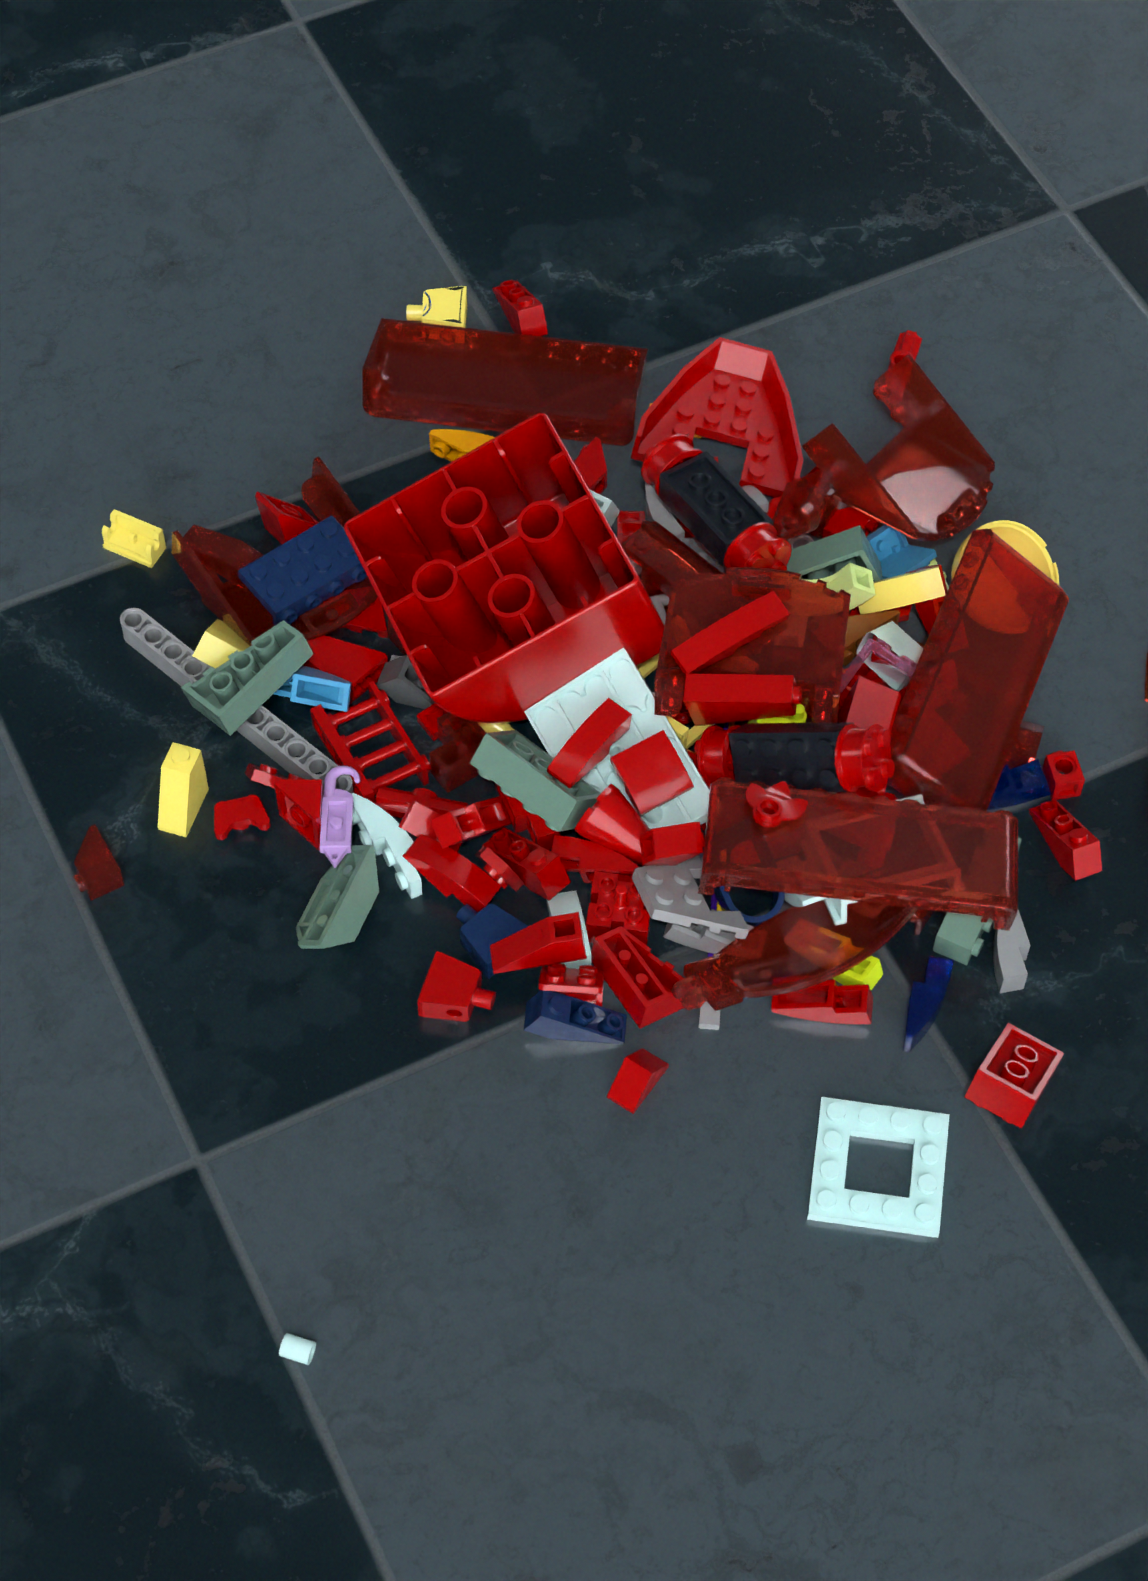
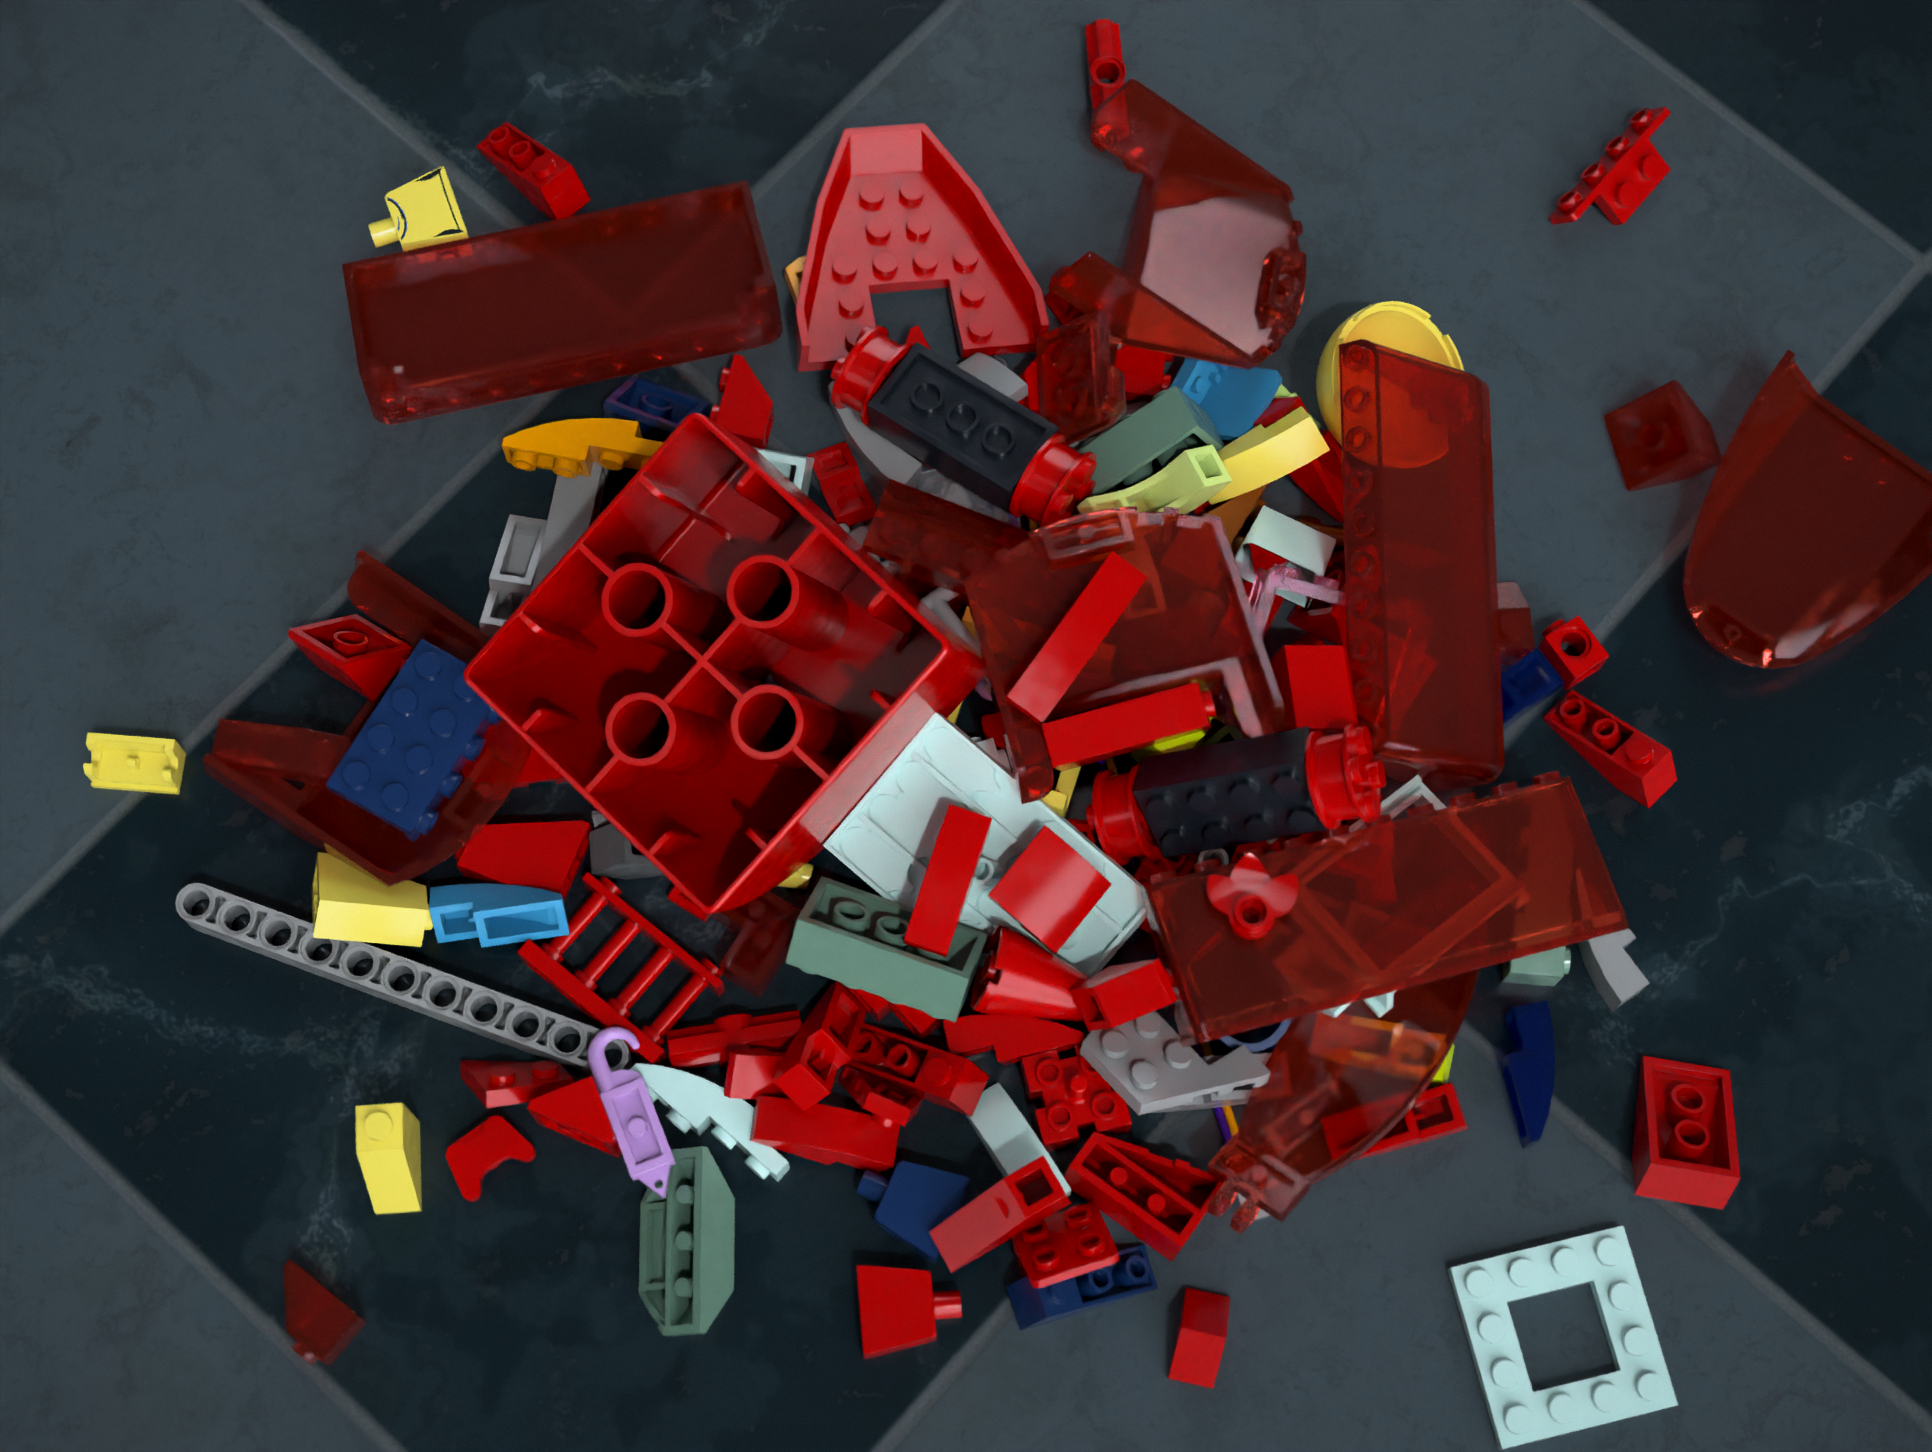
camera: 25 degrees left, 15 degrees up
sand green wedge [181,620,313,736] -> none

